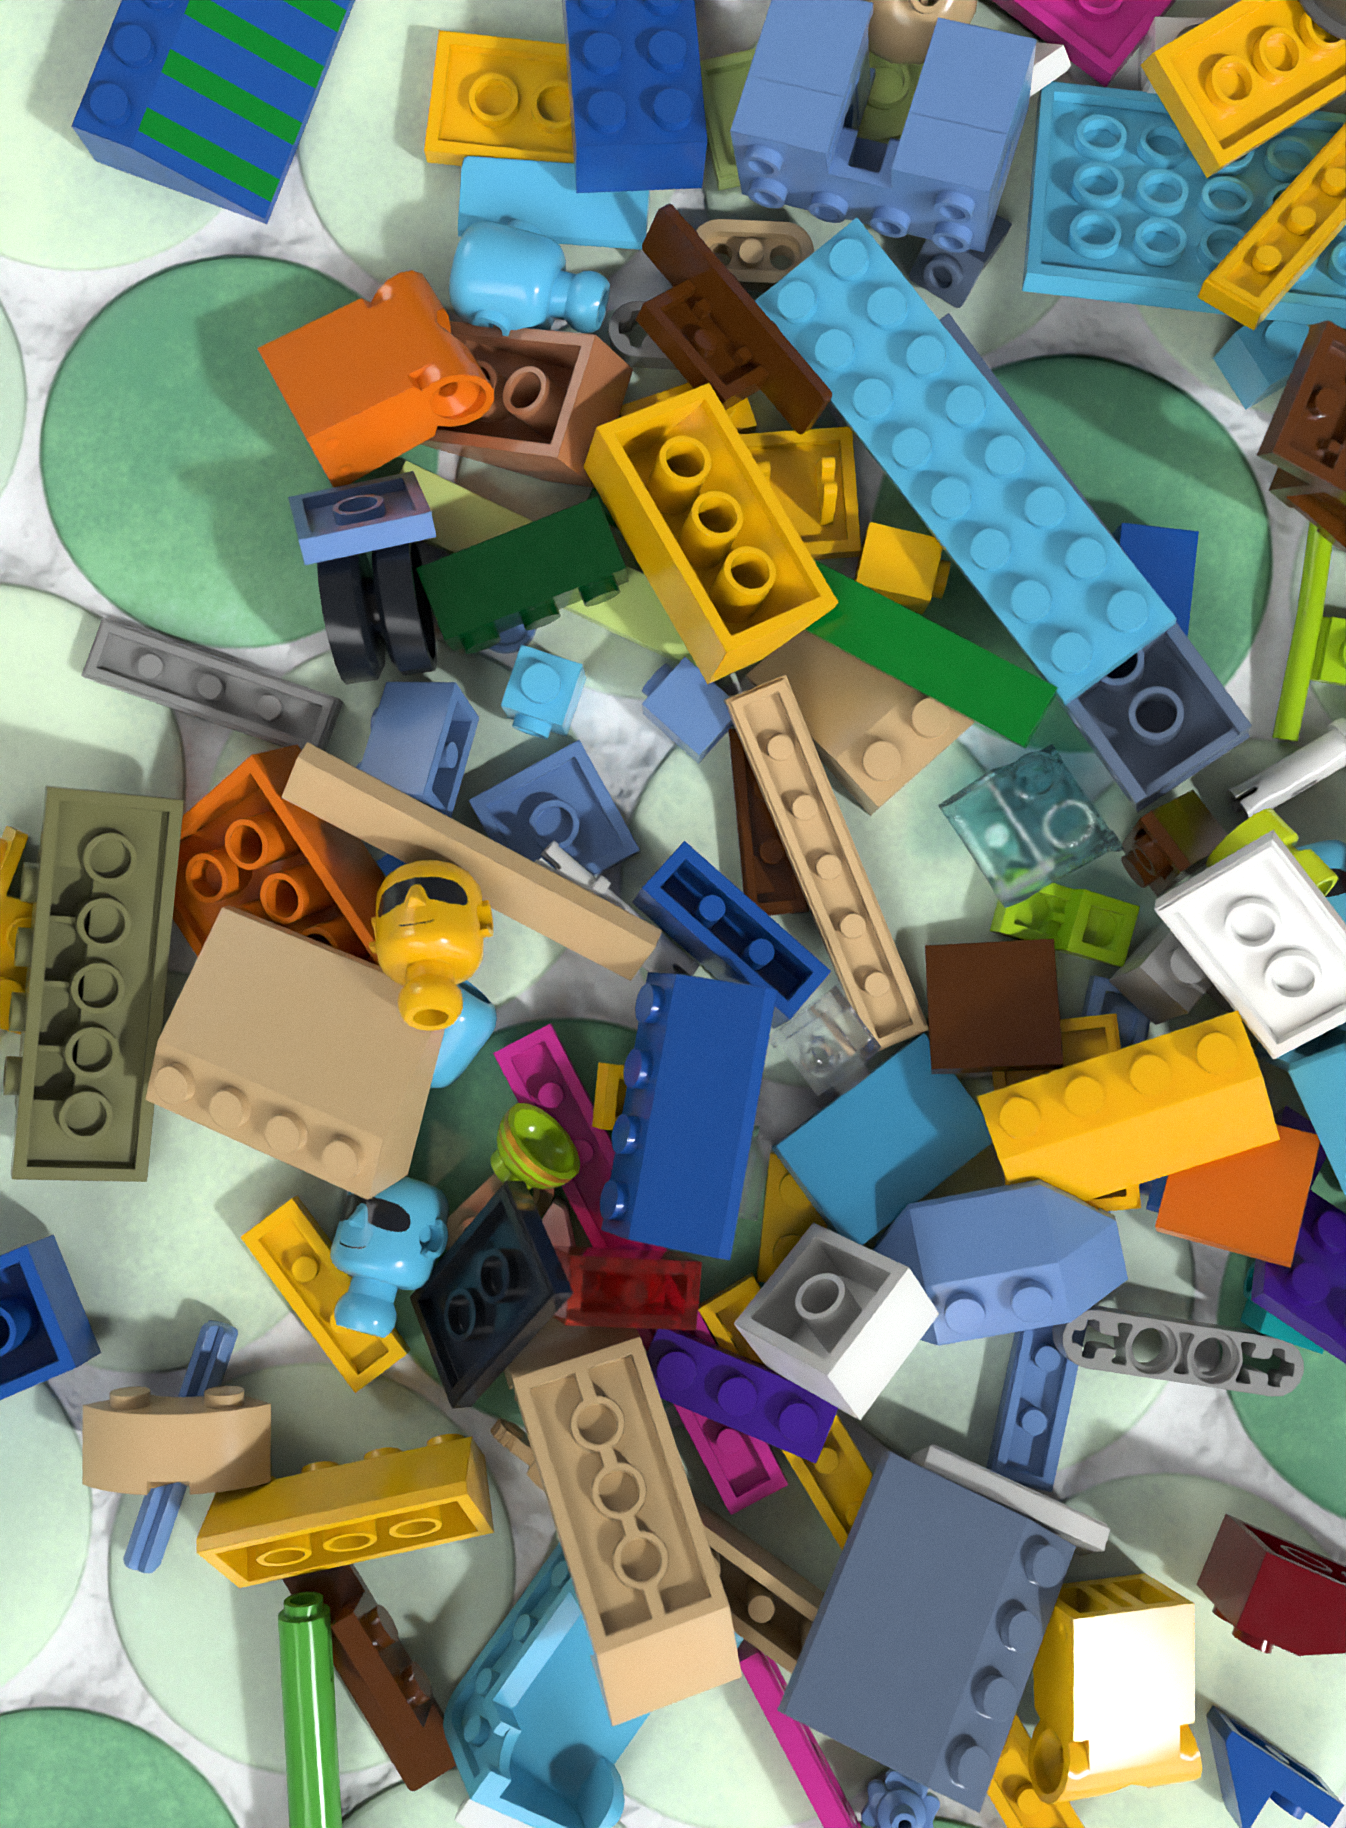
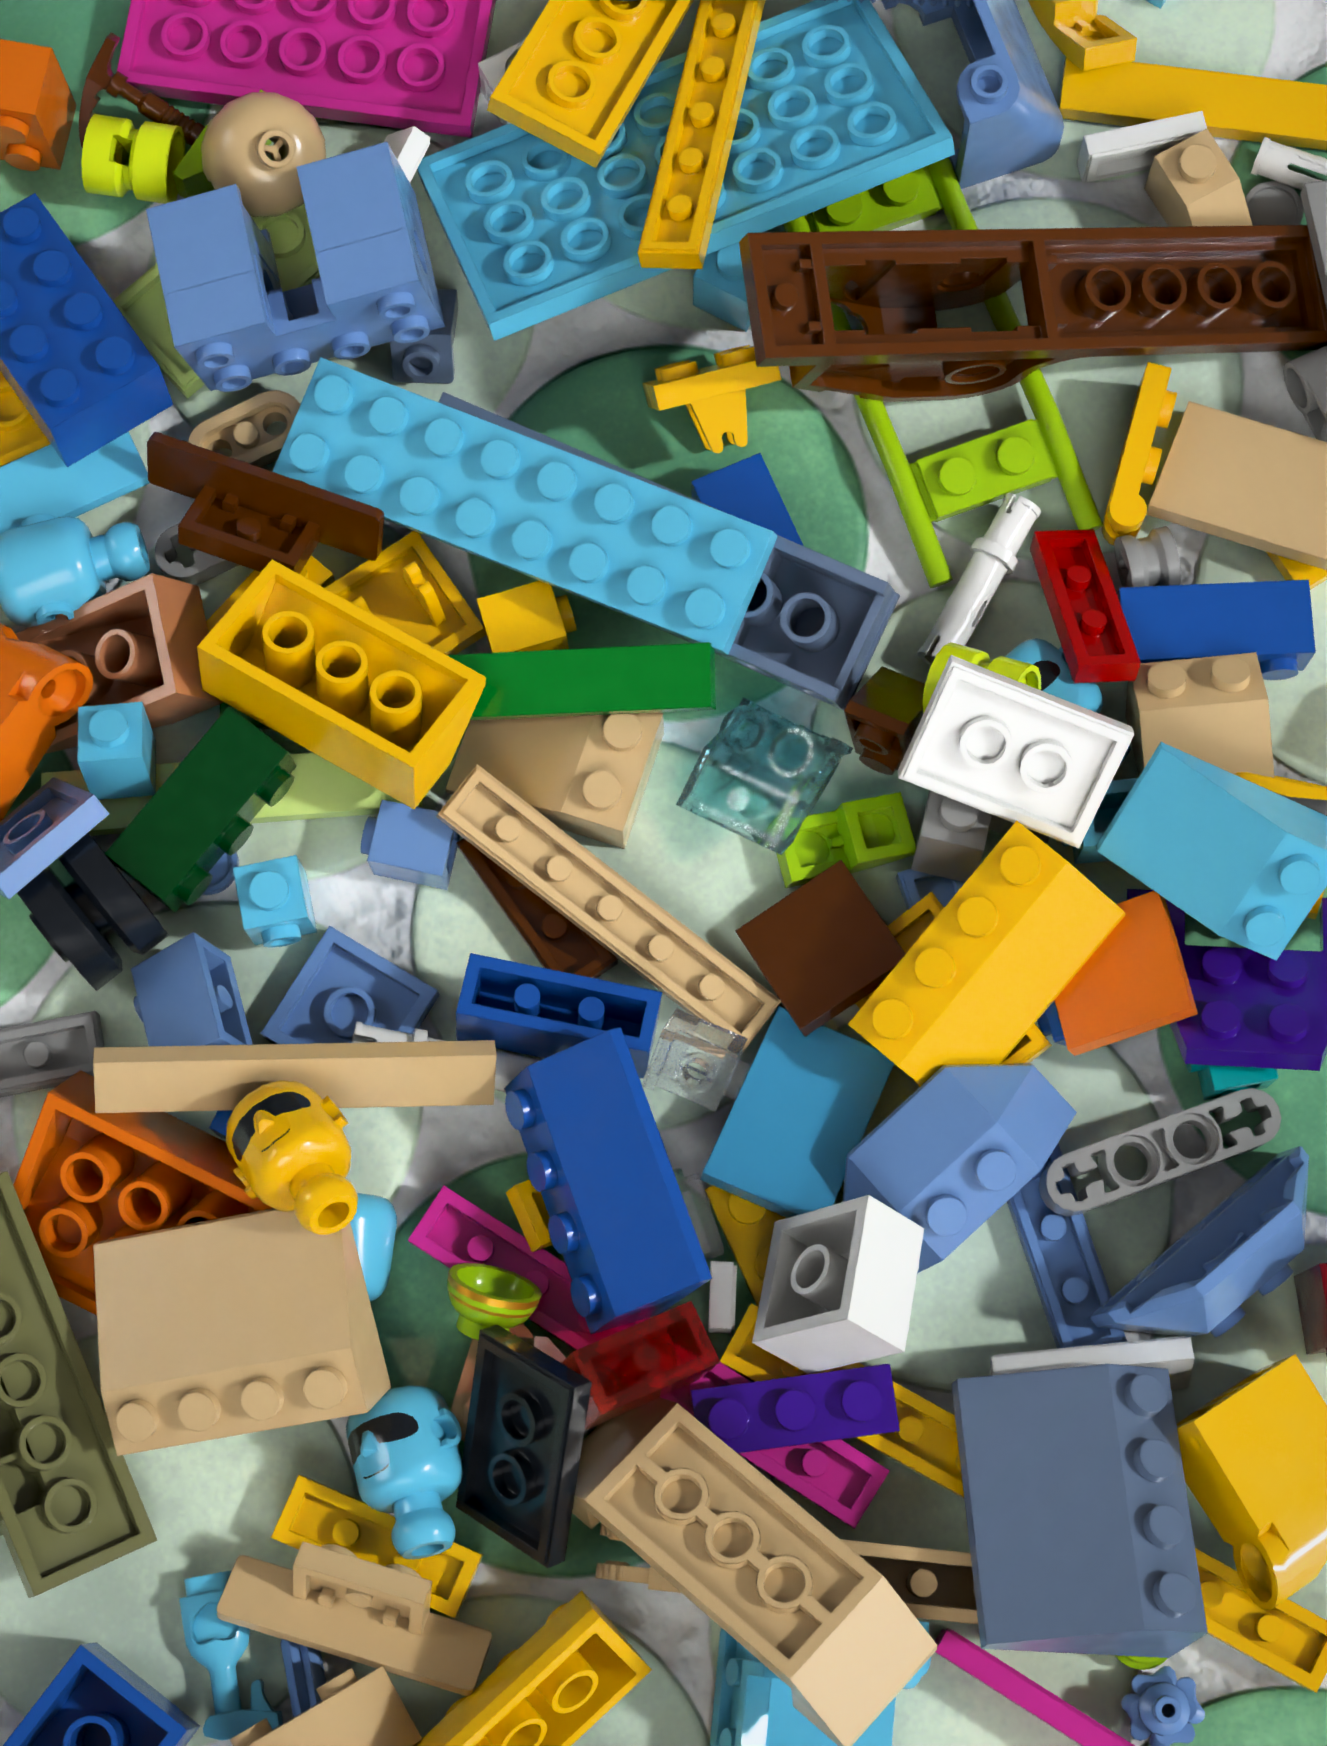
camera: 30 degrees left, 10 degrees down
none -> medium azure brick [77,702,156,800]
none -> medium azure piece [179,1570,283,1741]
none -> tan bracket [217,1541,492,1696]
none -> yellow plate [643,345,782,453]
none -> white tile [708,1261,737,1334]
none -> medium blue wedge [1089,1146,1309,1337]

